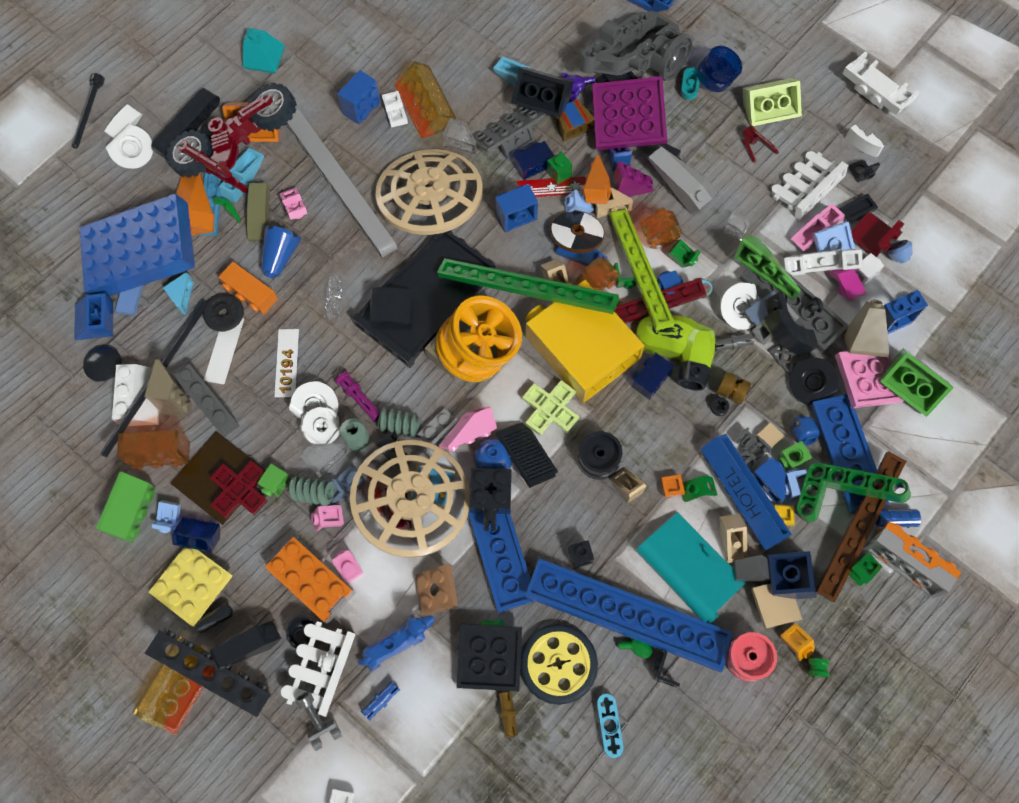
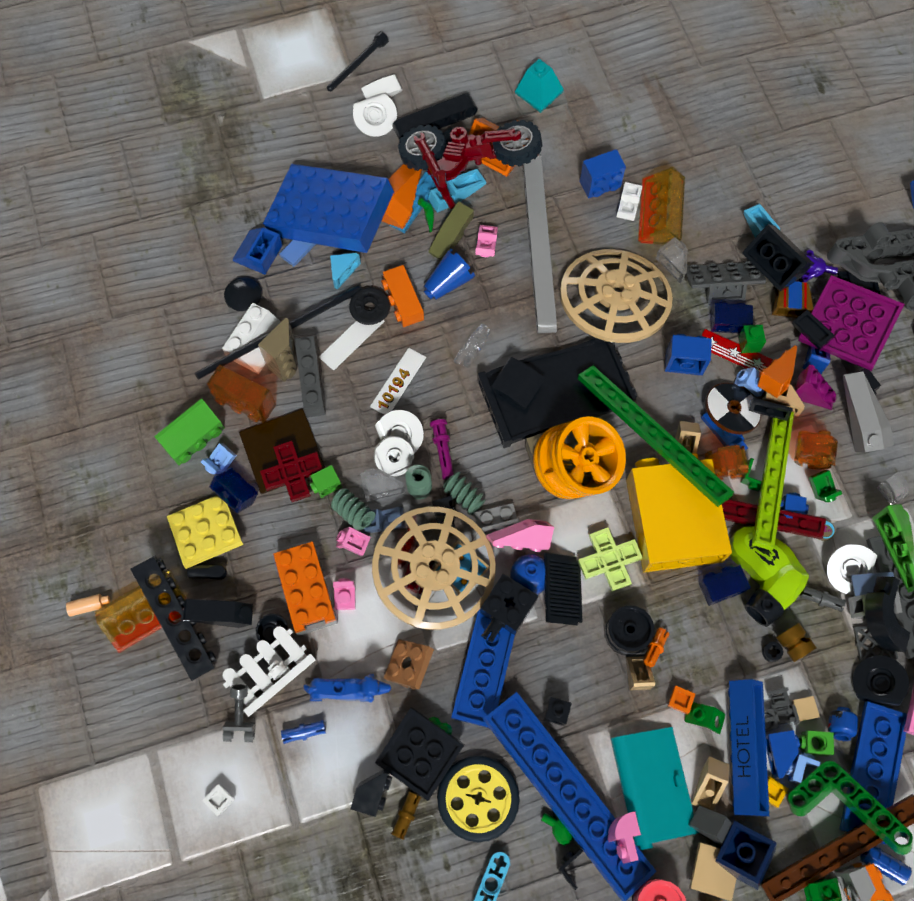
camera: 30 degrees right, 0 degrees up
none -> light nougat cylinder [66,594,110,617]
none -> black slope [351,768,393,817]
none -> bright pink brick [608,812,641,864]
none -> orange axle [643,628,669,667]
none -> black slope [749,398,793,421]
none -> black tile [792,310,835,350]

